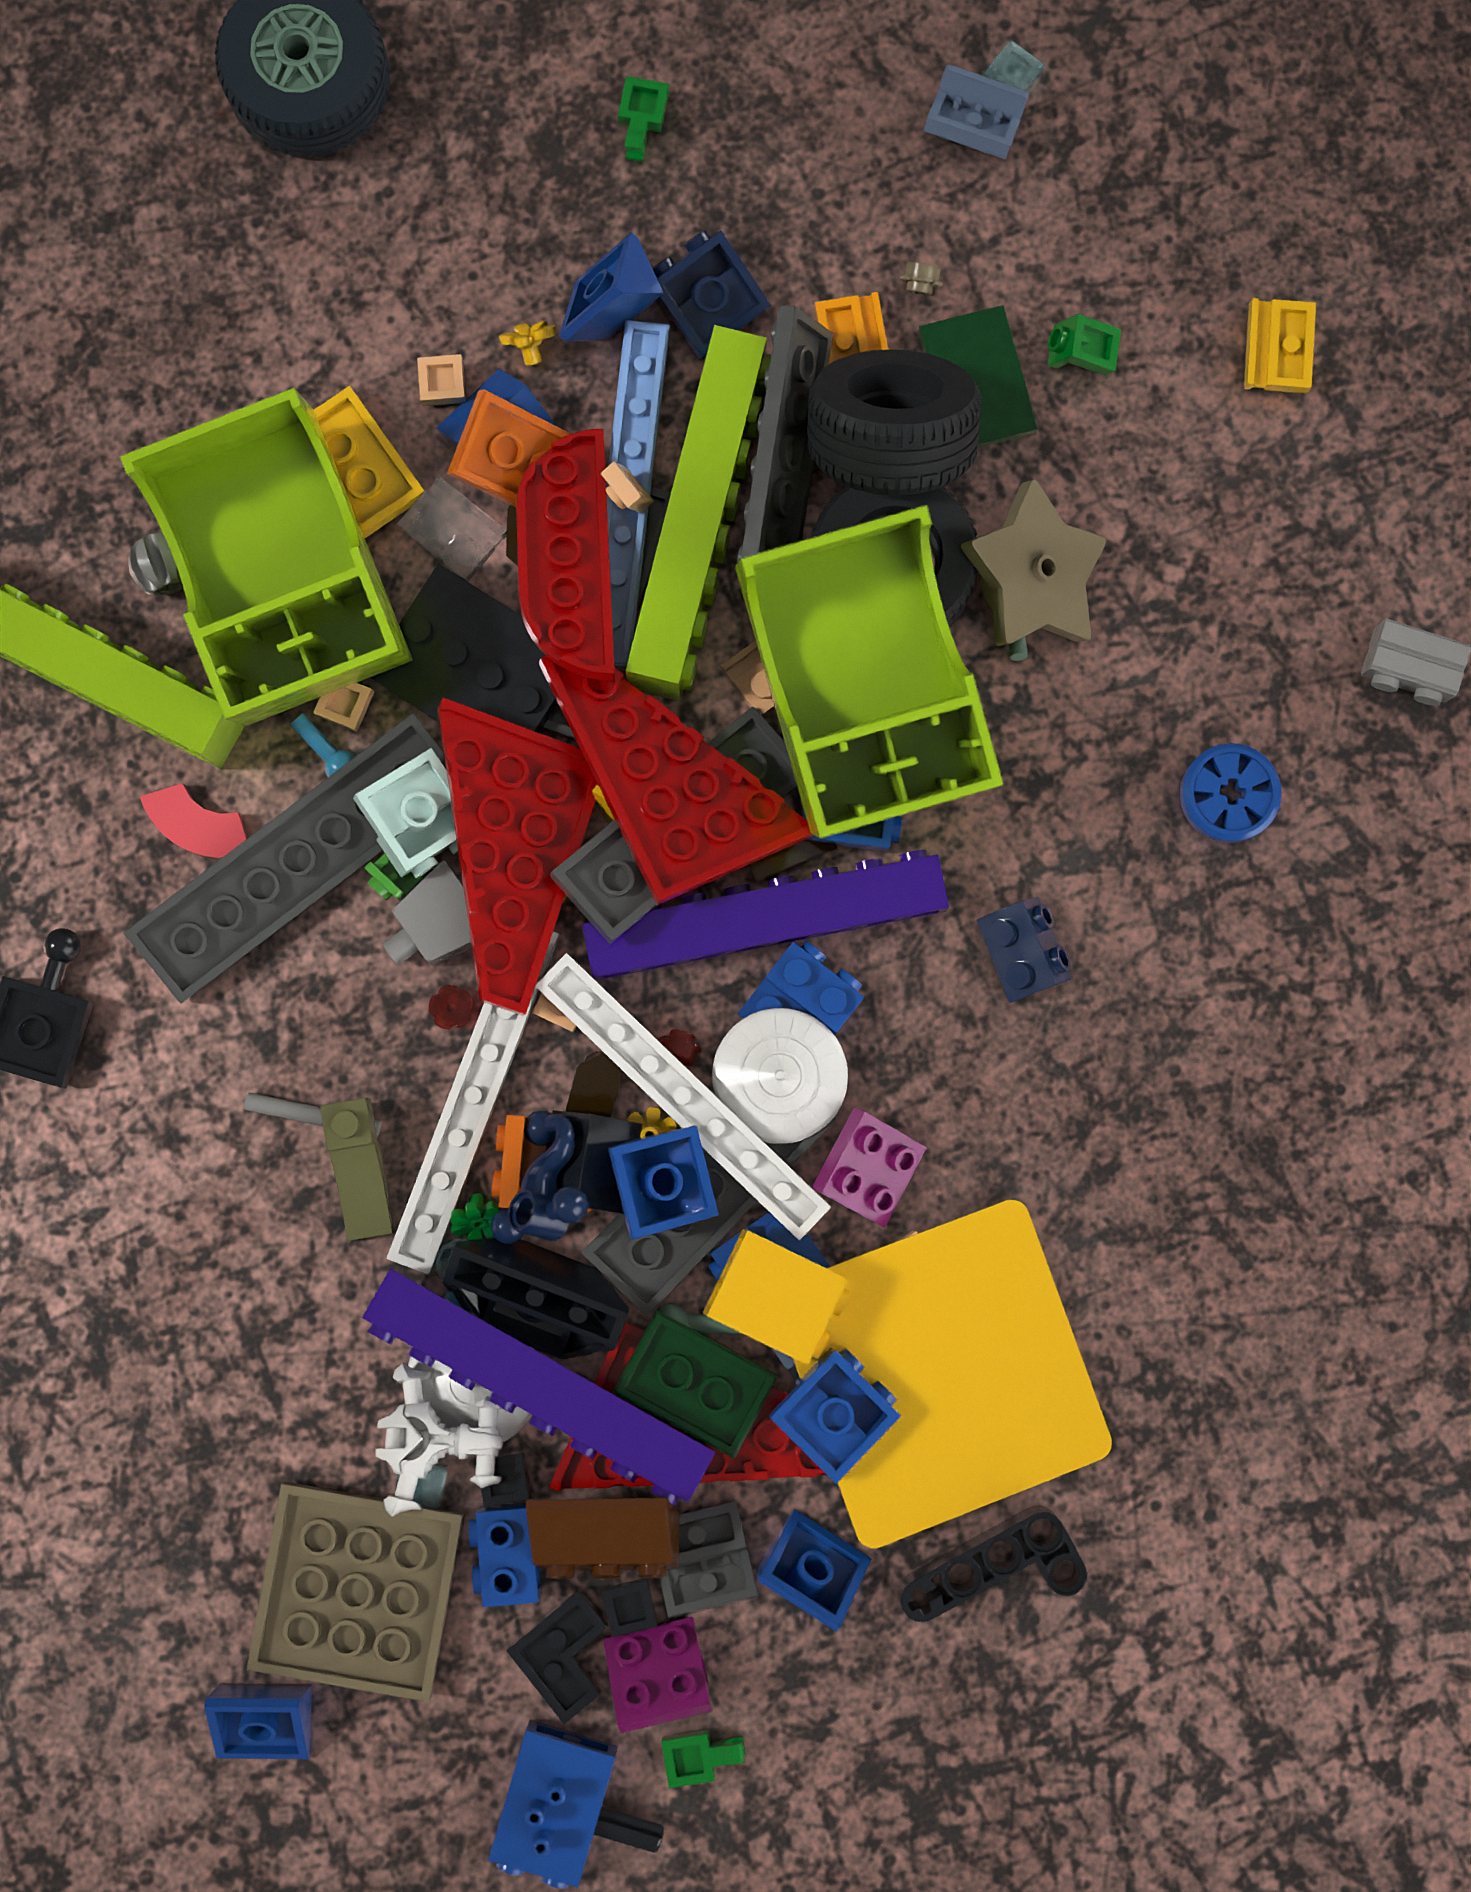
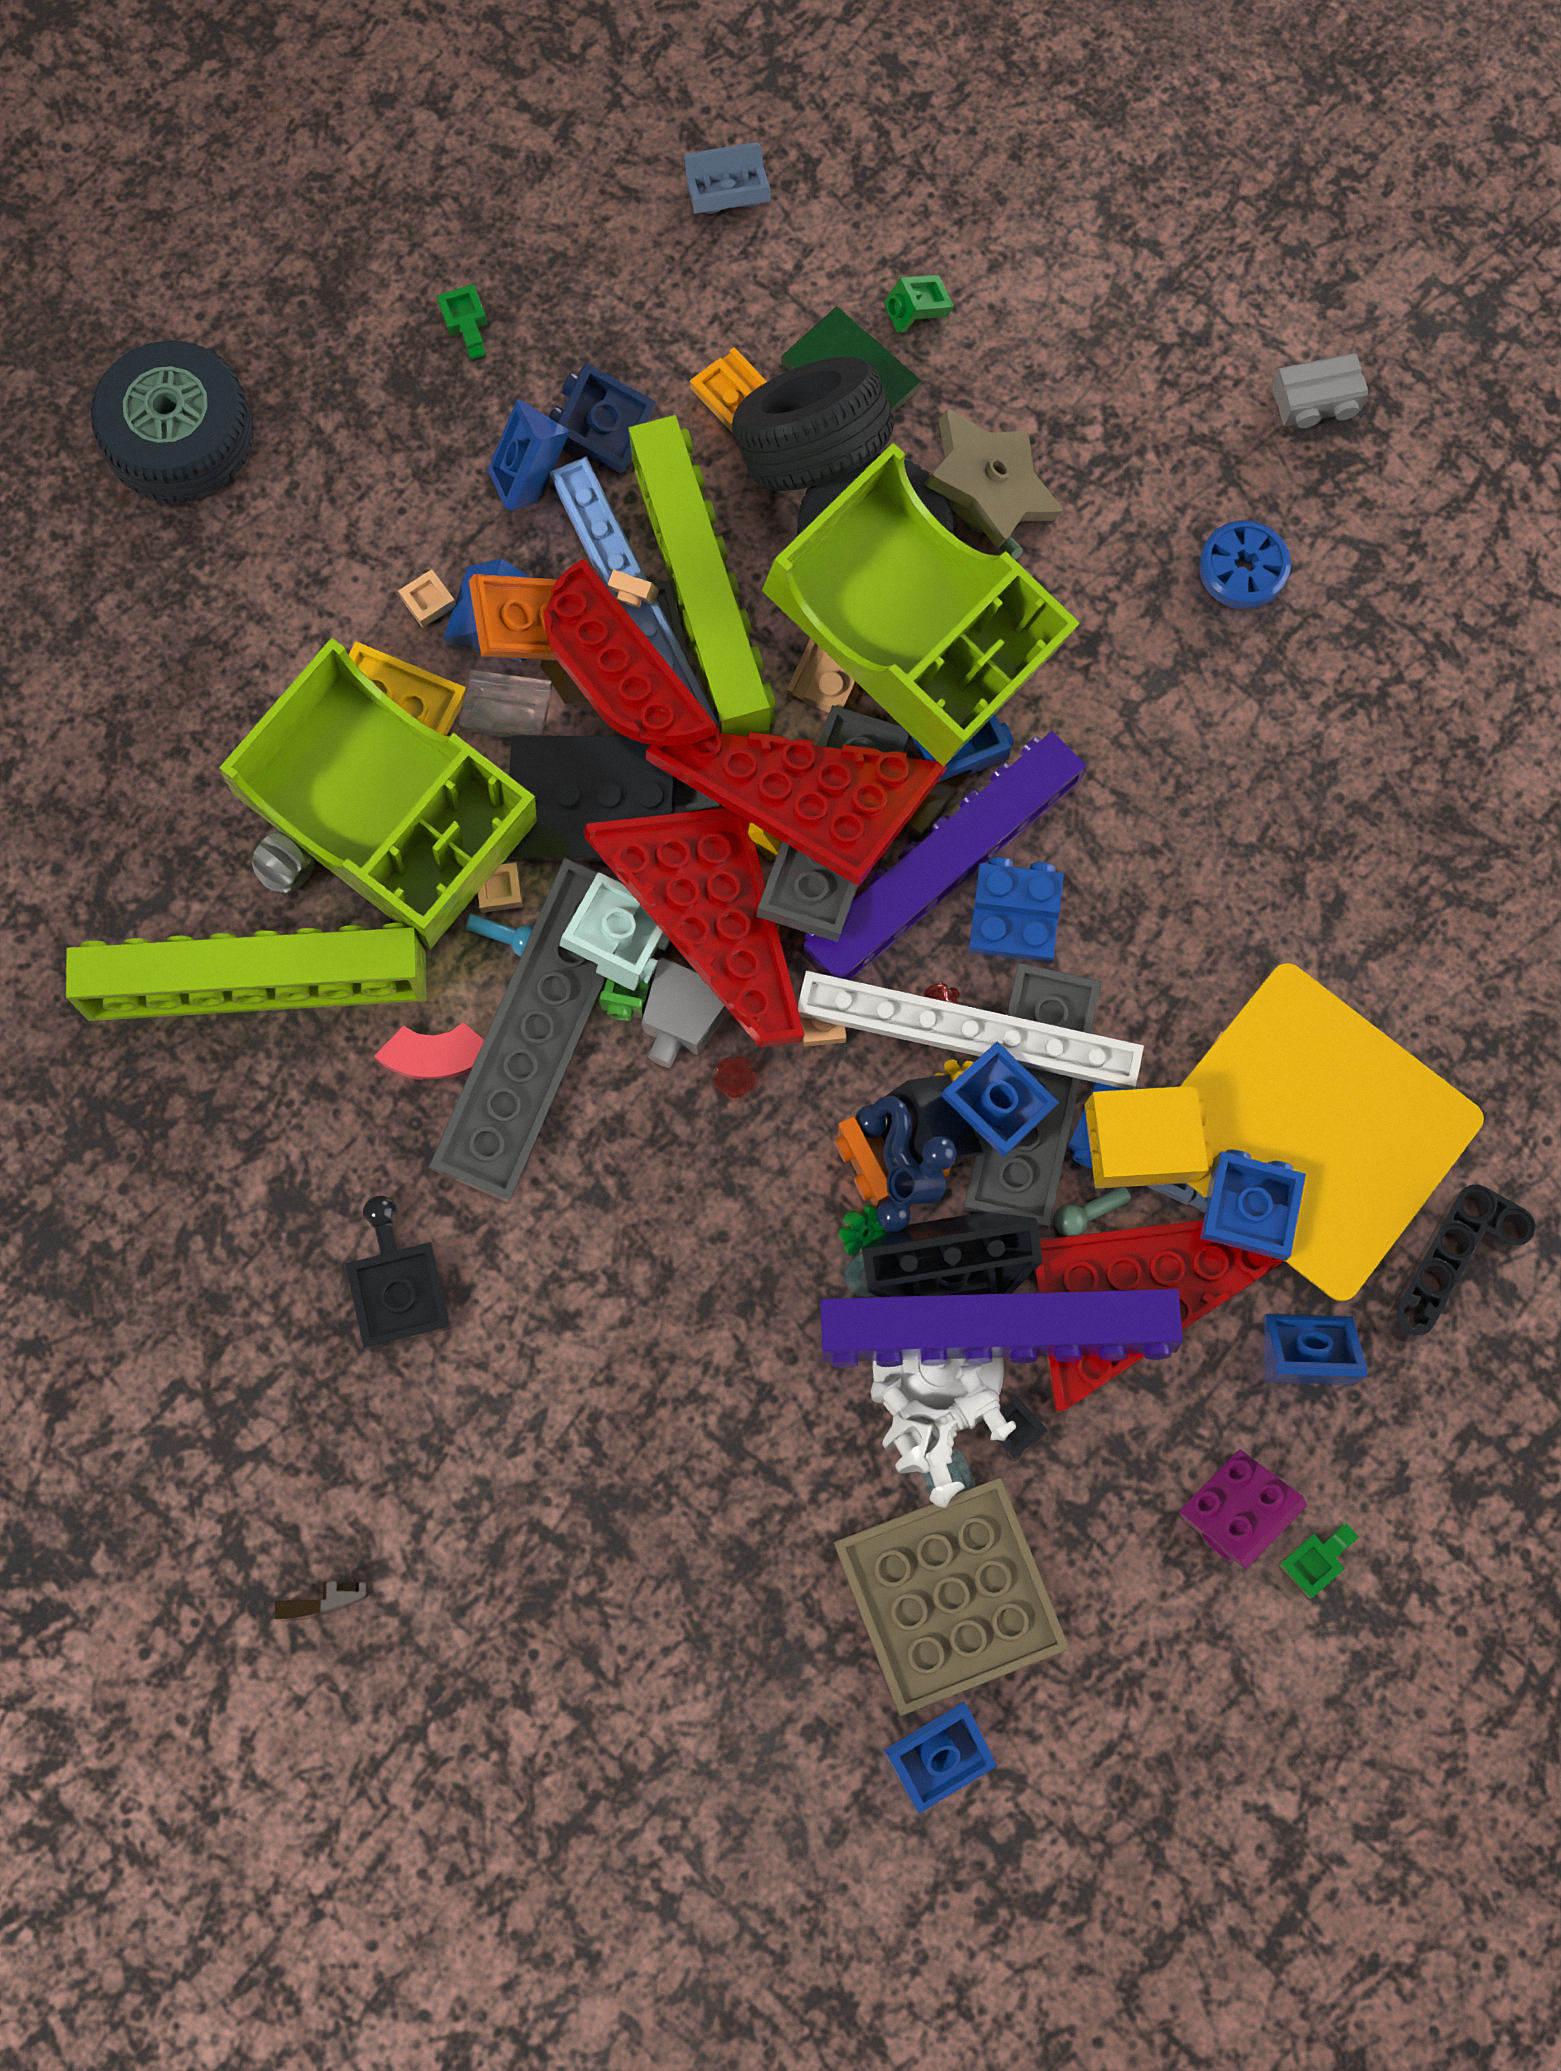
camera: 30 degrees left, 10 degrees down
light grey bar [244,1092,381,1137] -> none
olive slope [320,1098,395,1241] -> none
white plate [386,932,560,1275] -> none
blue brick [469,1502,542,1607] -> none
blue piece [488,1720,664,1889] -> none
yellow plant [498,321,556,365] -> none
black plate [506,1588,608,1724] -> none
reddish brown slope [526,1498,680,1579] -> none
dark brown slope [565,1050,624,1118] -> none
black plate [601,1578,658,1638] -> none
dark green tile [613,1309,778,1459] -> none
dark grey slope [660,1501,759,1619] -> none
white hat [712,1008,848,1144] -> none
dark grey plate [737,306,833,562] -> none
magenta plate [812,1107,927,1228] -> none
dark tan plate [900,262,943,296] -> none
dark blue bracket [977,897,1071,1003] -> none
clear light blue tile [984,40,1045,92] -> none
yellow plate [1244,298,1316,394] -> none

